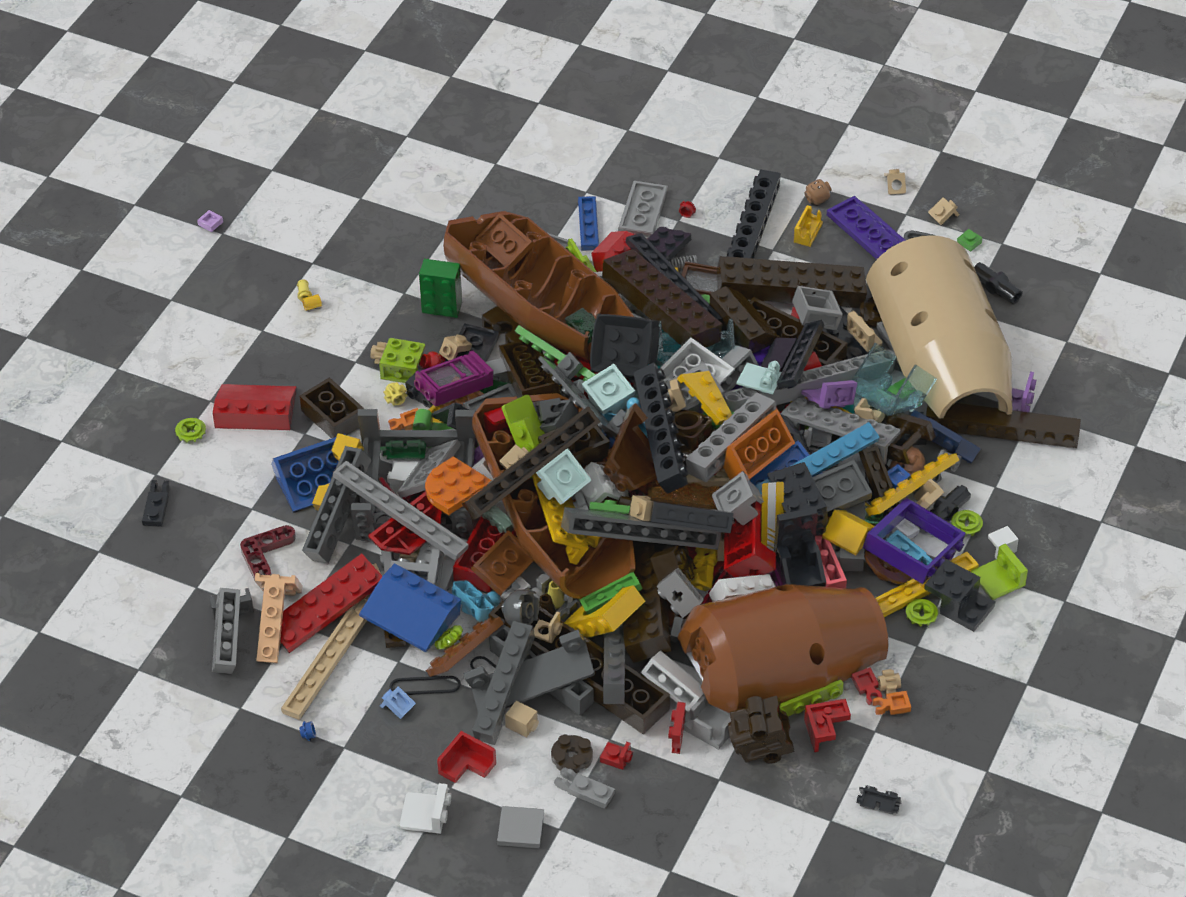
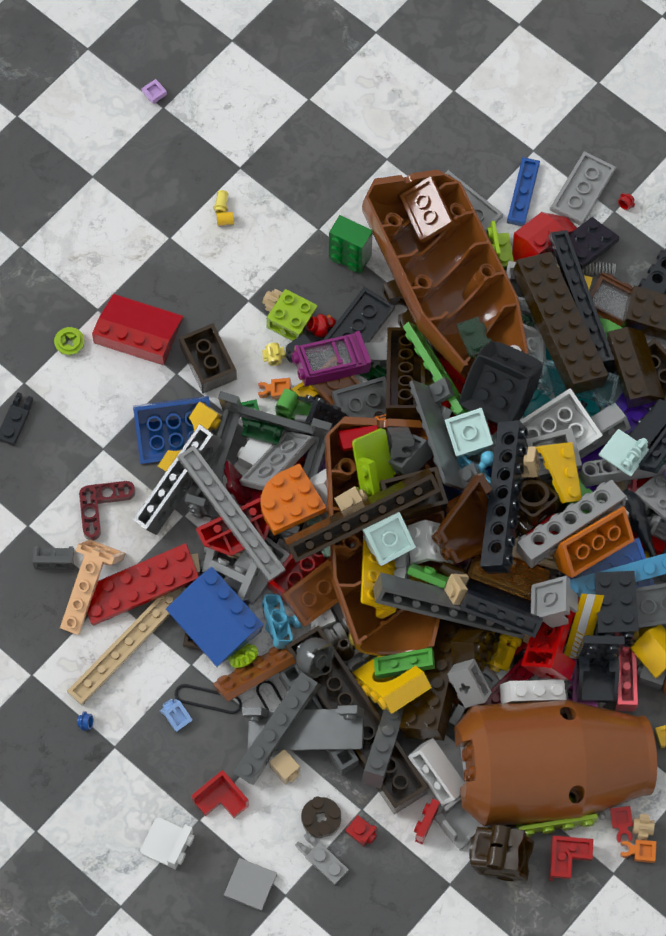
camera: 15 degrees right, 20 degrees up
light grey brick [212,588,240,674] -> none
tan bracket [439,335,472,360] -> none
tan bracket [534,612,562,643] -> none

